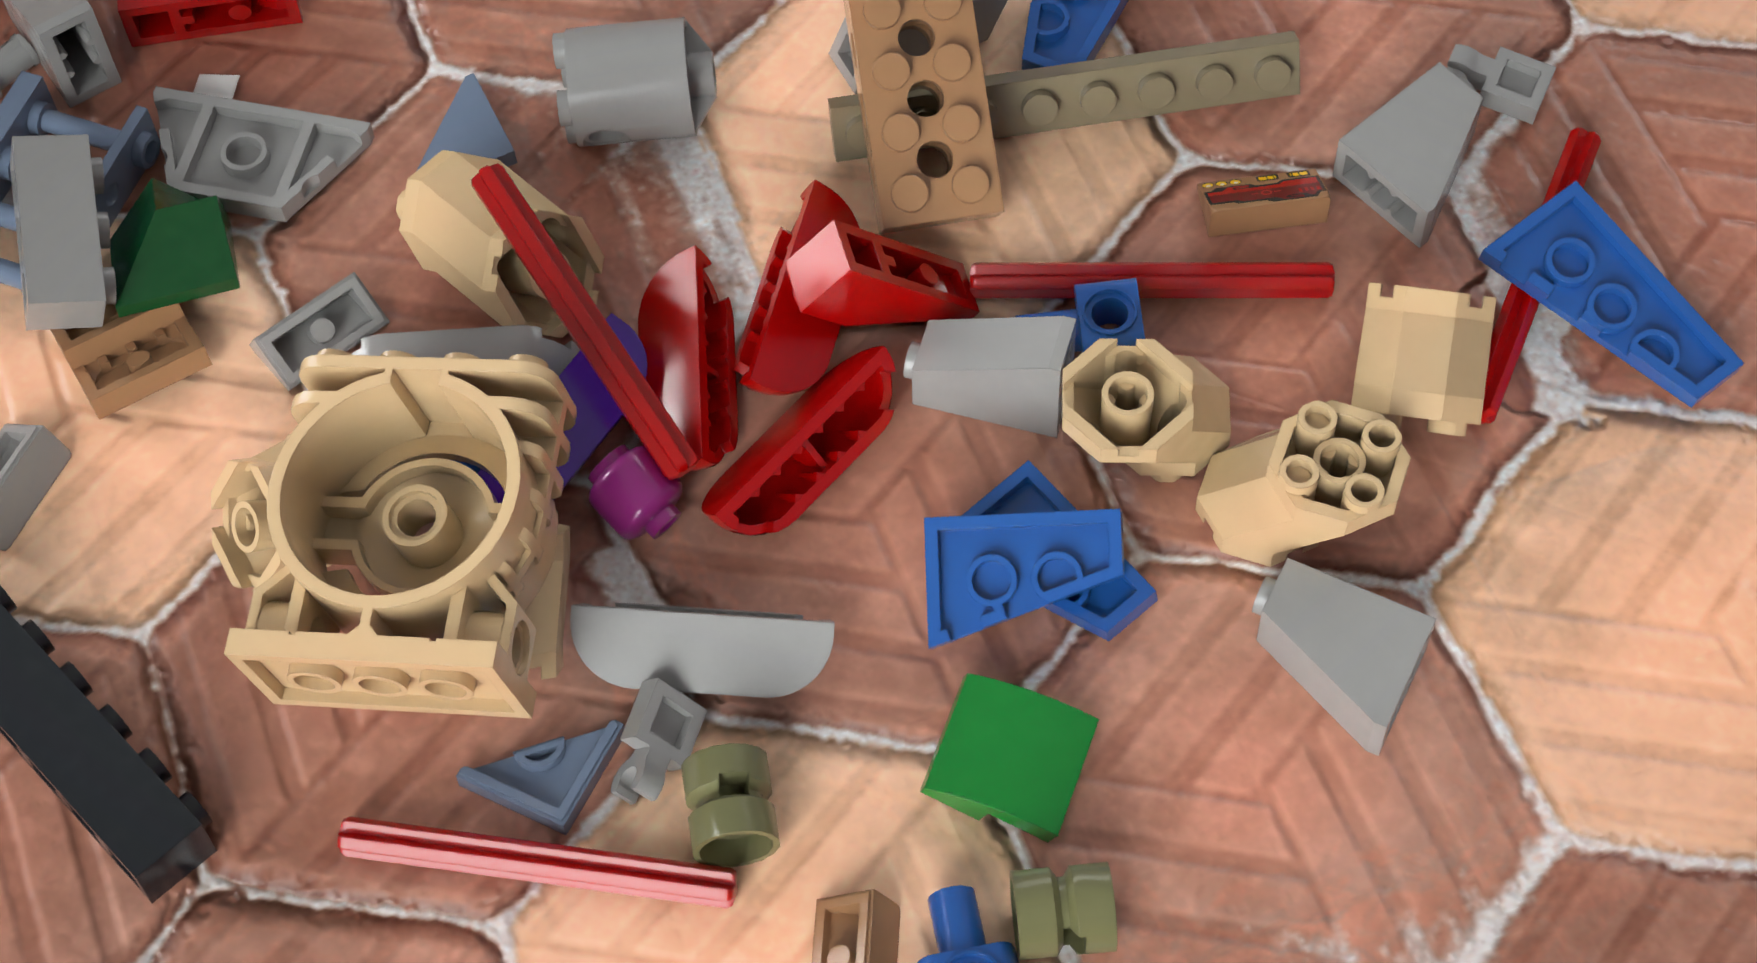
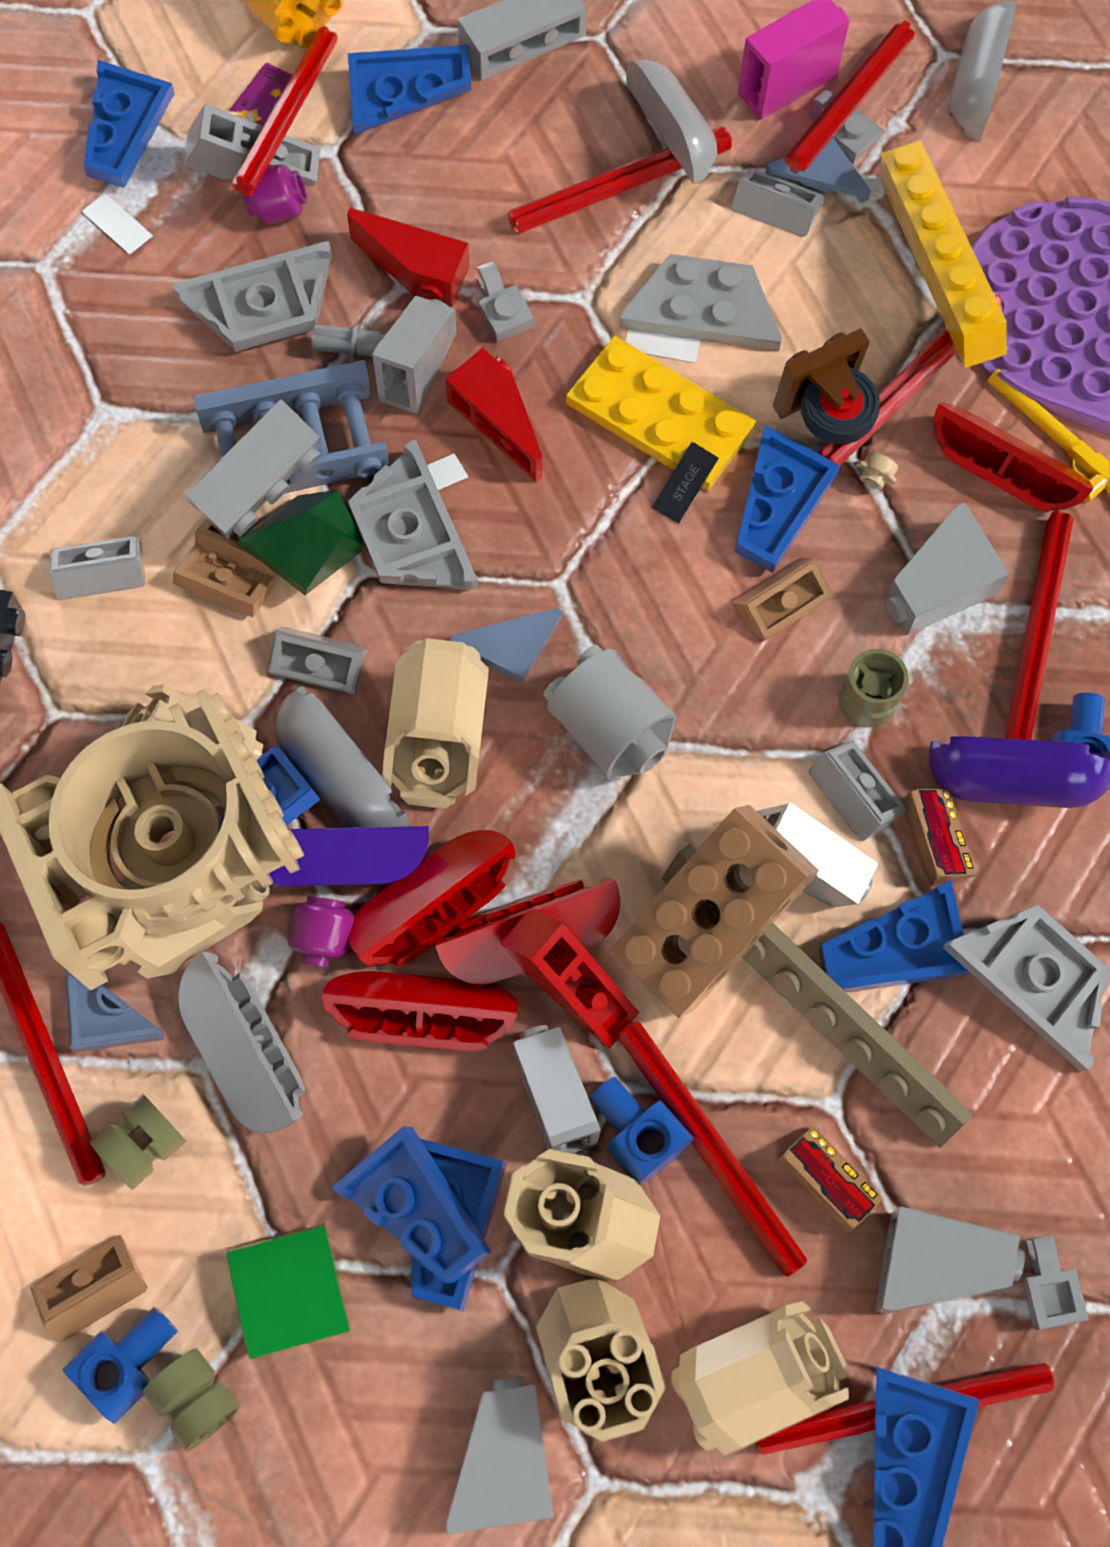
camera: 50 degrees right, 10 degrees up
red axle [471,163,698,480] -> none
light grey plate [611,678,707,805] -> none

